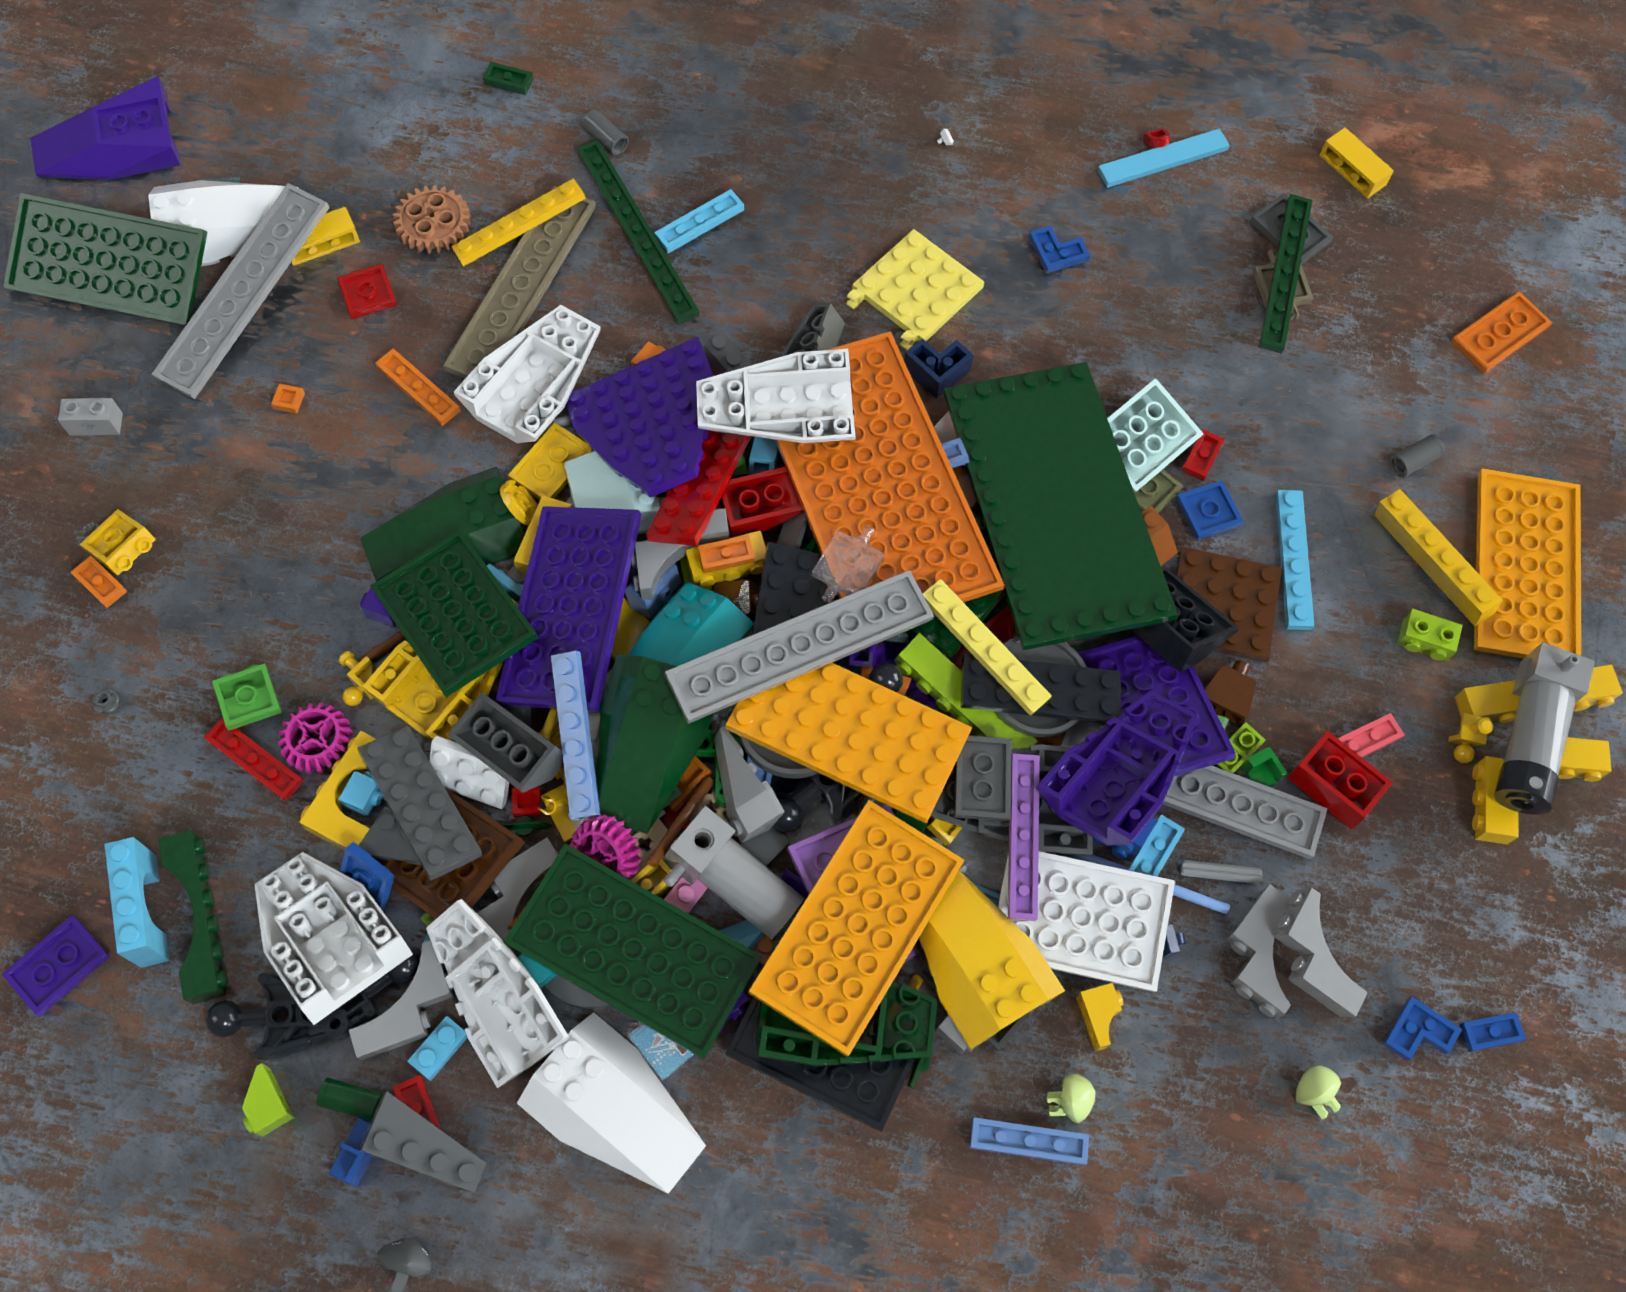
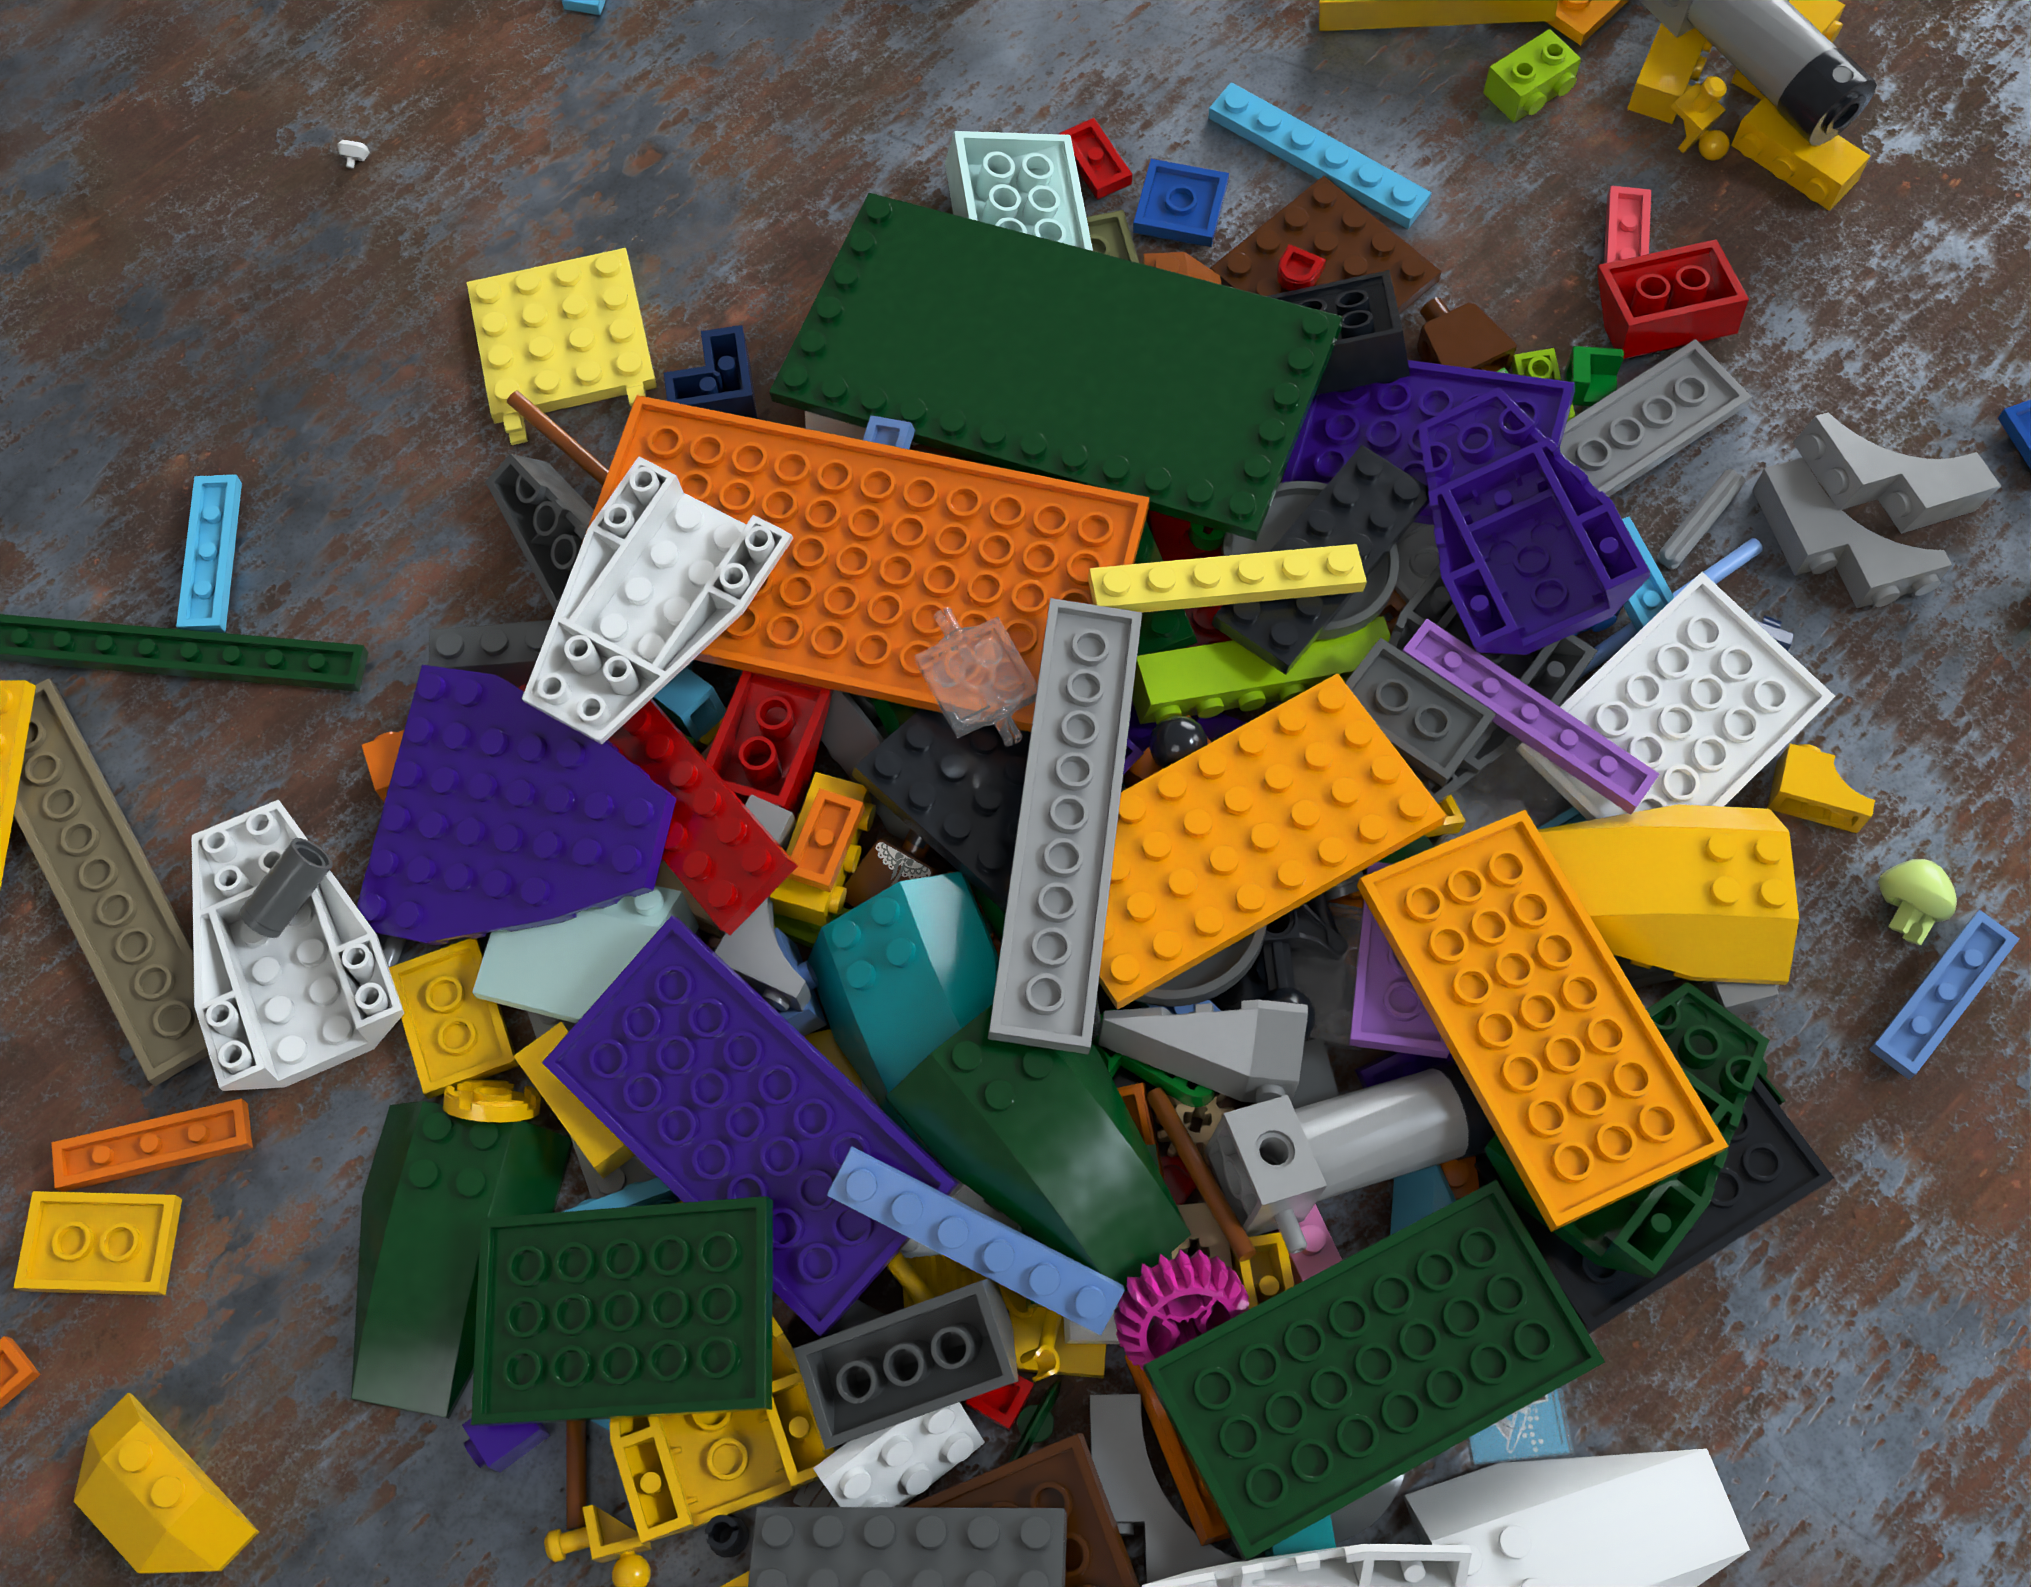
camera: 50 degrees left, 0 degrees up
blue plate [1028,225,1090,274] -> none
none -> yellow plate [13,1191,182,1295]
none -> yellow wedge [73,1393,259,1574]
none -> dark grey pin [239,838,333,938]
none -> dark orange bar [507,390,609,486]
none -> black pin [705,1515,749,1558]
none -> red tile [1277,244,1326,291]

